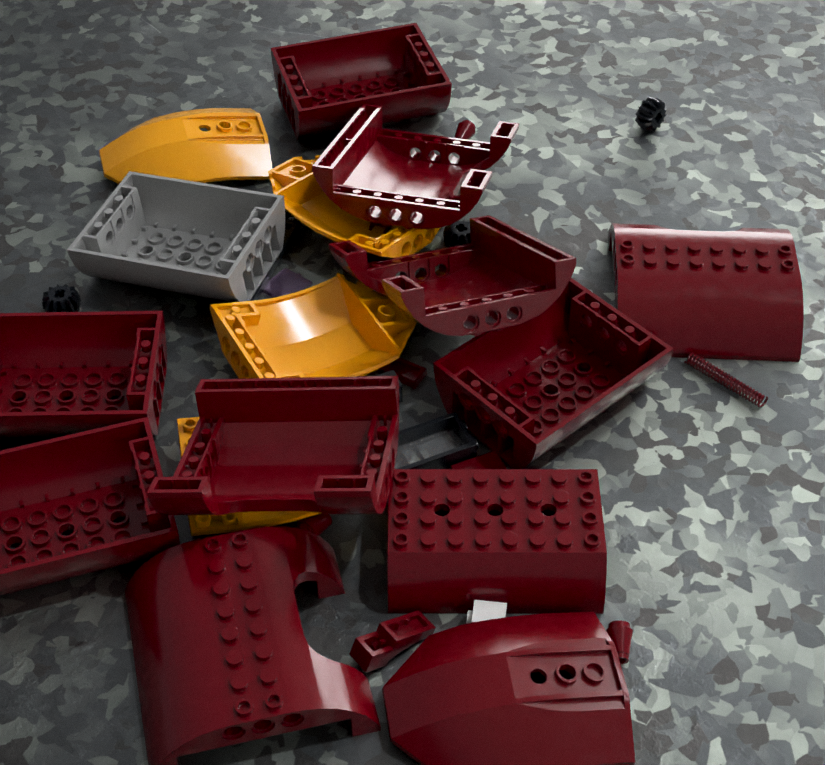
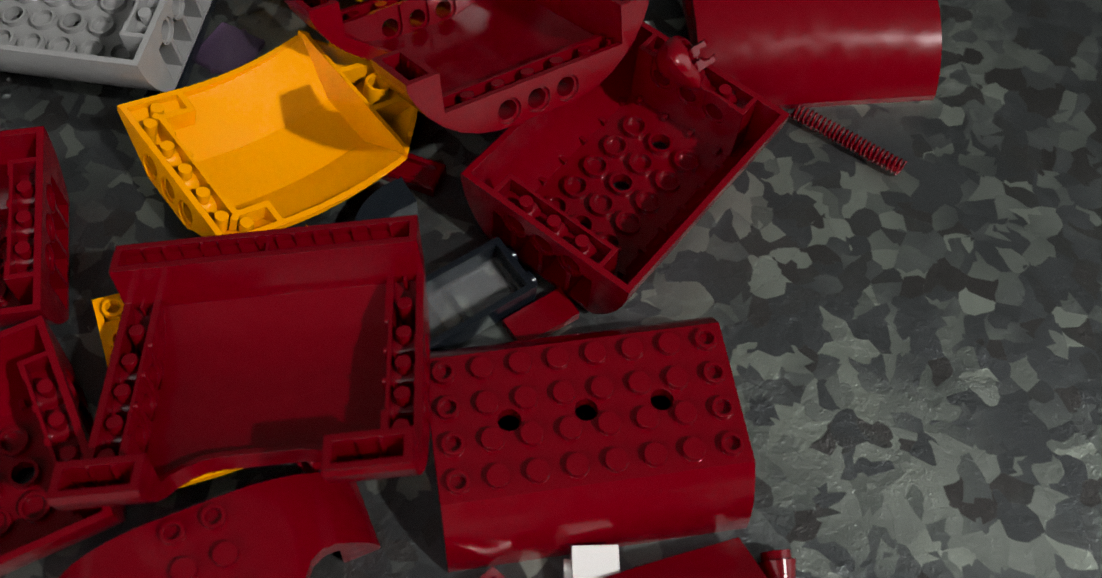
camera: 15 degrees left, 15 degrees up
none -> dark red piece [655,35,718,89]

